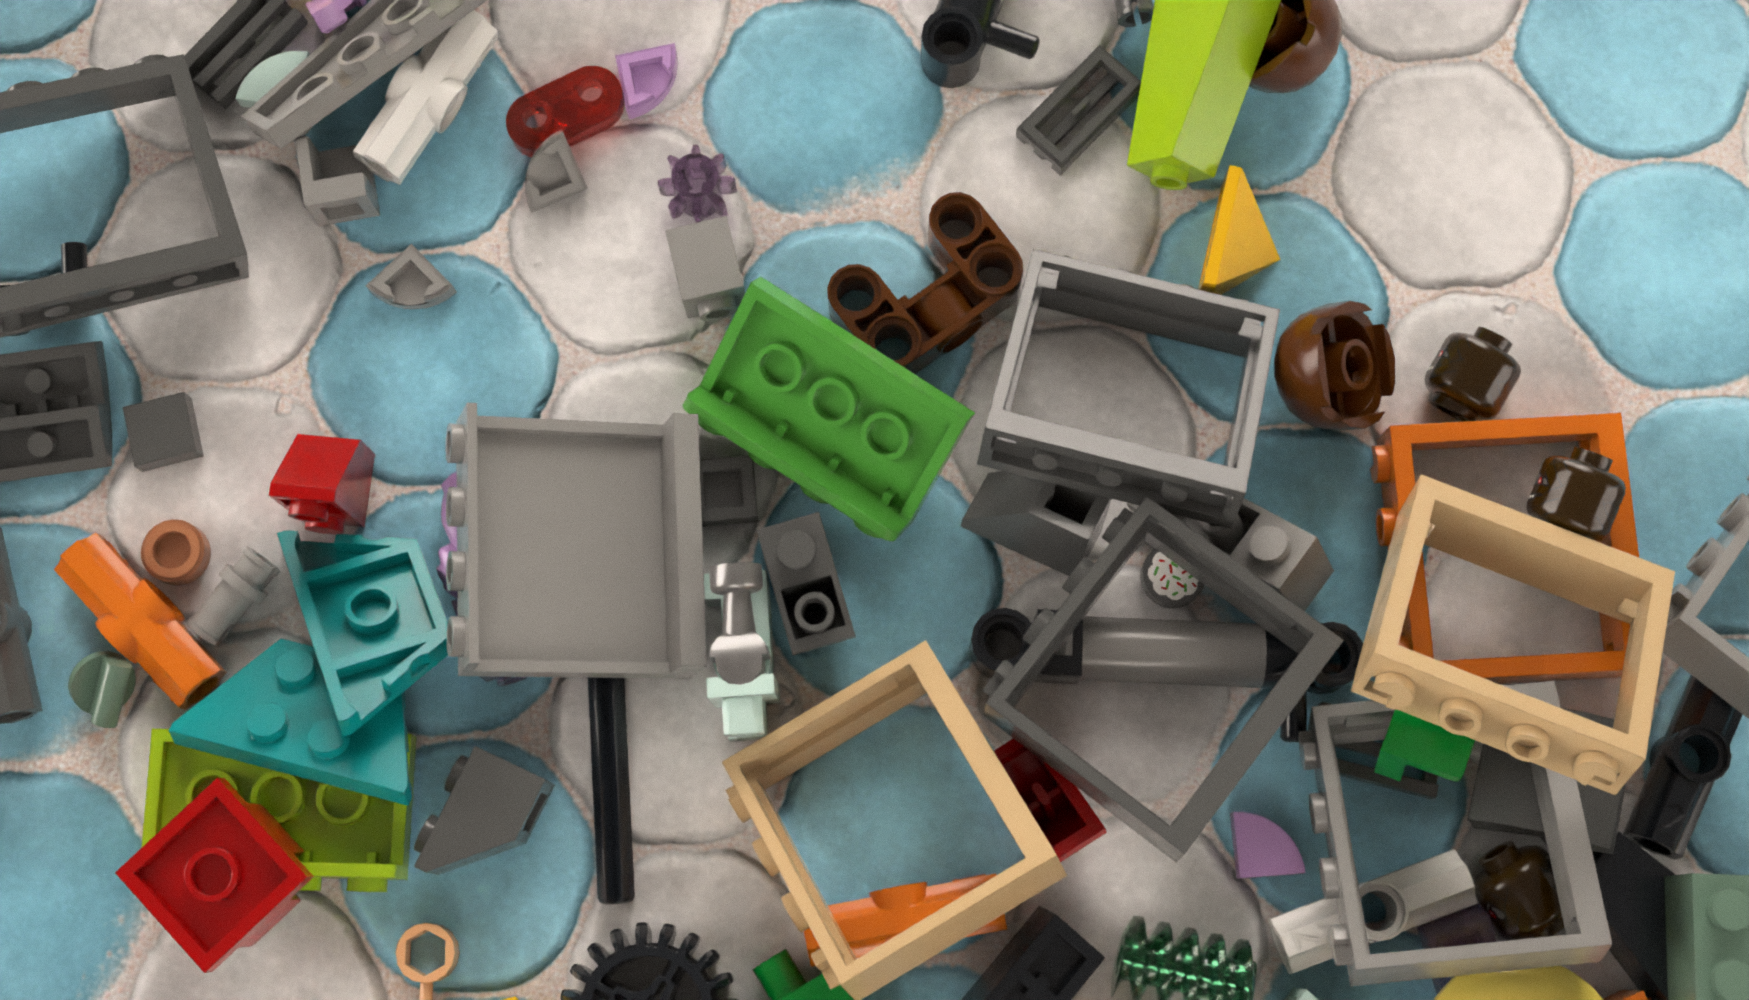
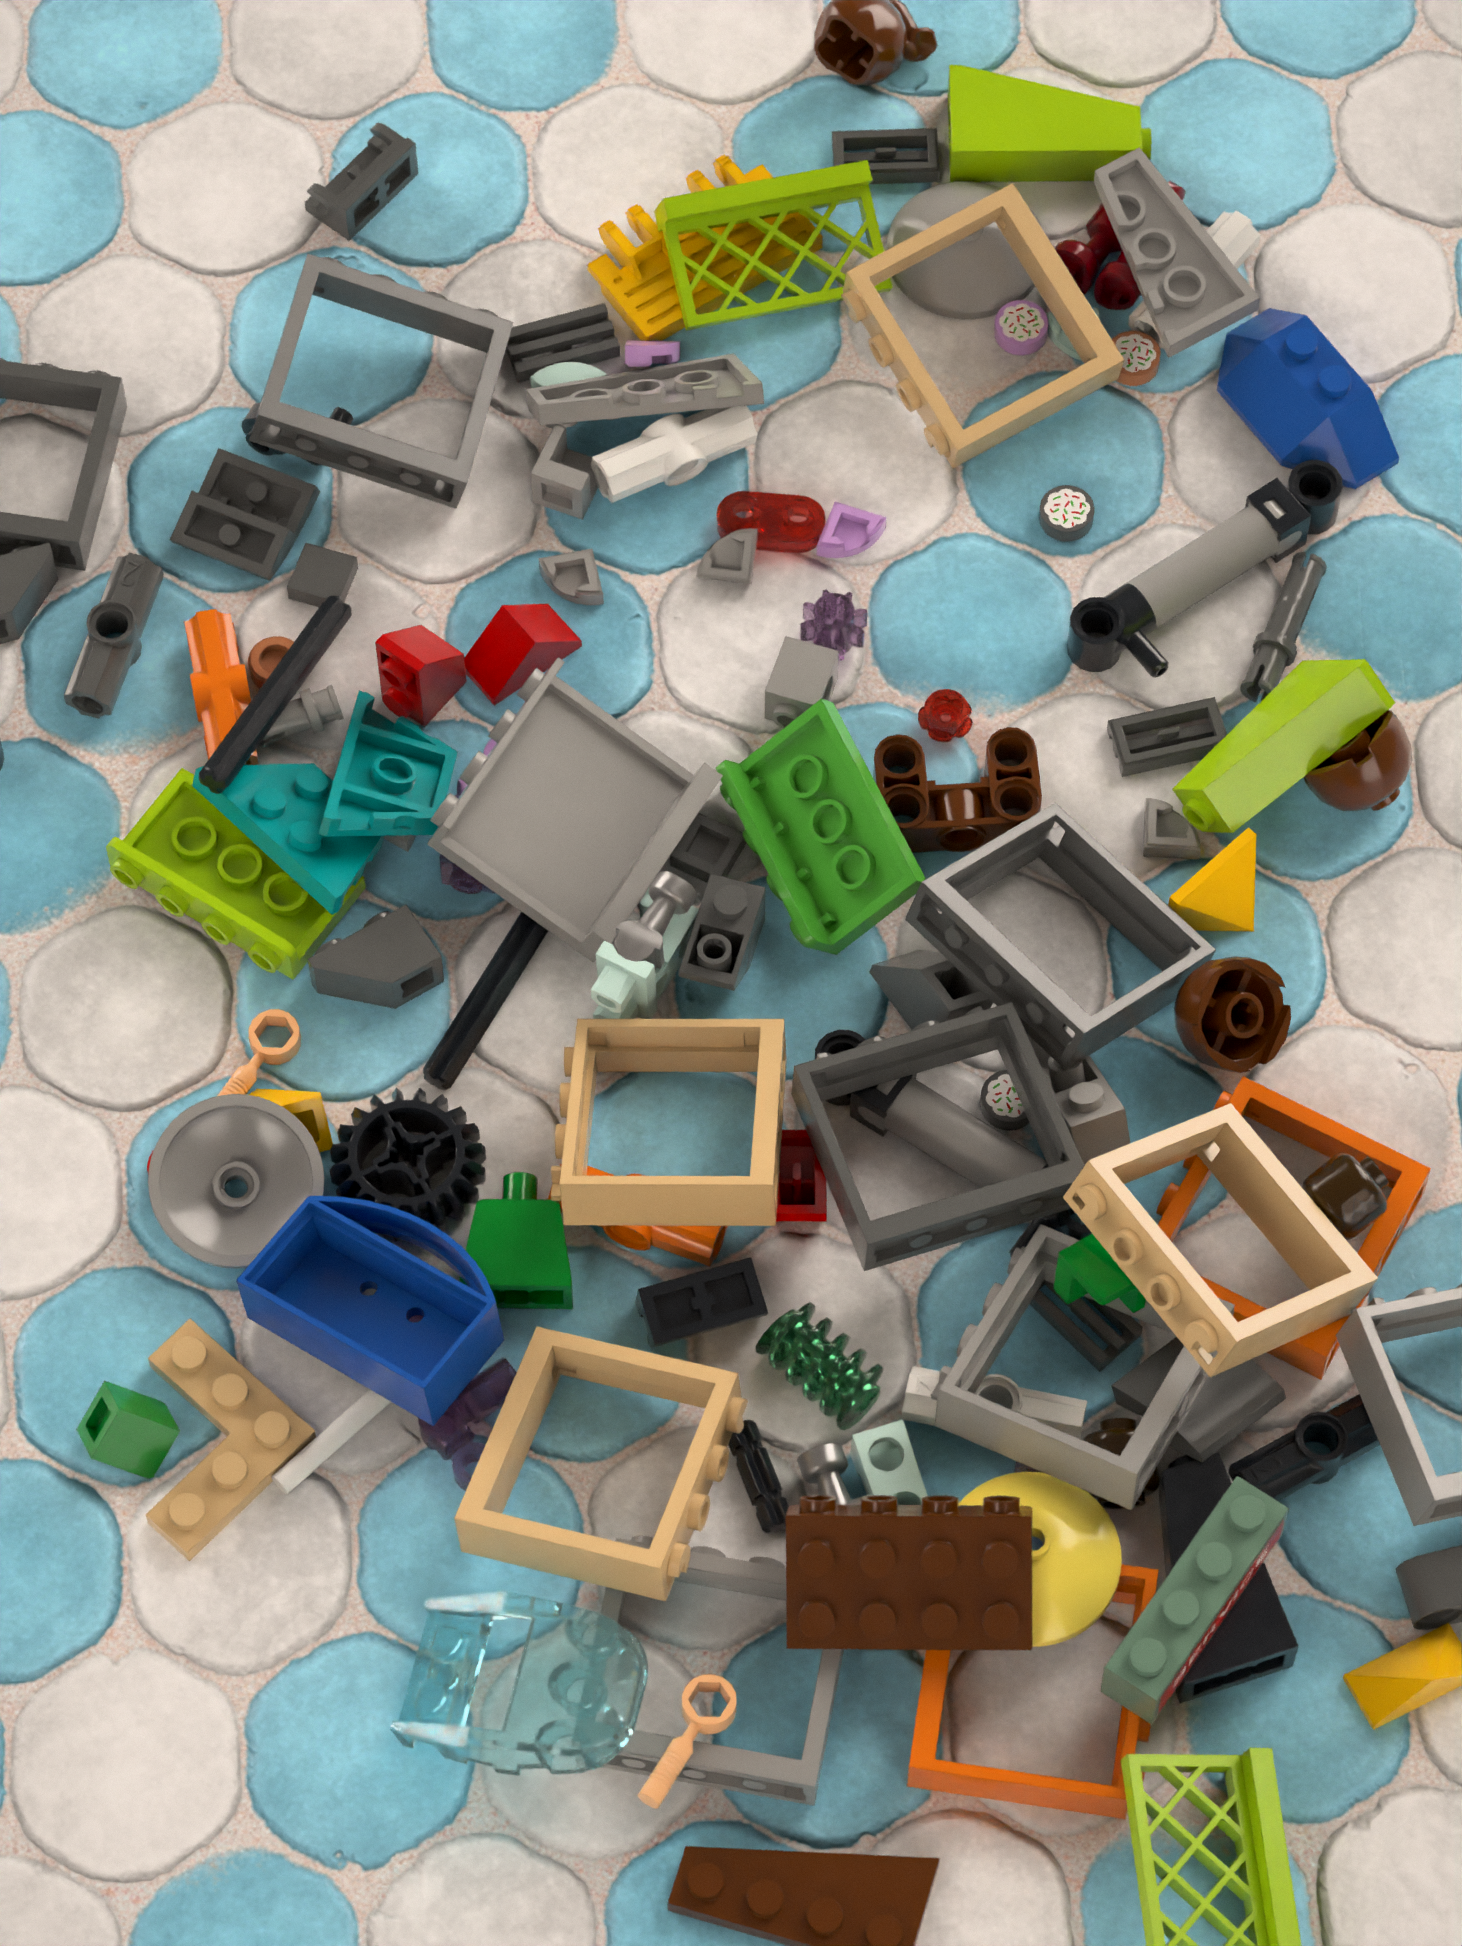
camera: 30 degrees right, 15 degrees down
sand green plate [68,651,136,728] -> none
red panel [115,778,314,973] -> none
lavender tile [1230,812,1306,879] -> none
dark brown head [1424,327,1521,422] -> none
none -> black axle [199,595,352,794]
none -> red slope [464,604,582,706]
none -> clear red plate [918,689,973,742]
none -> light grey tile [1143,798,1201,859]

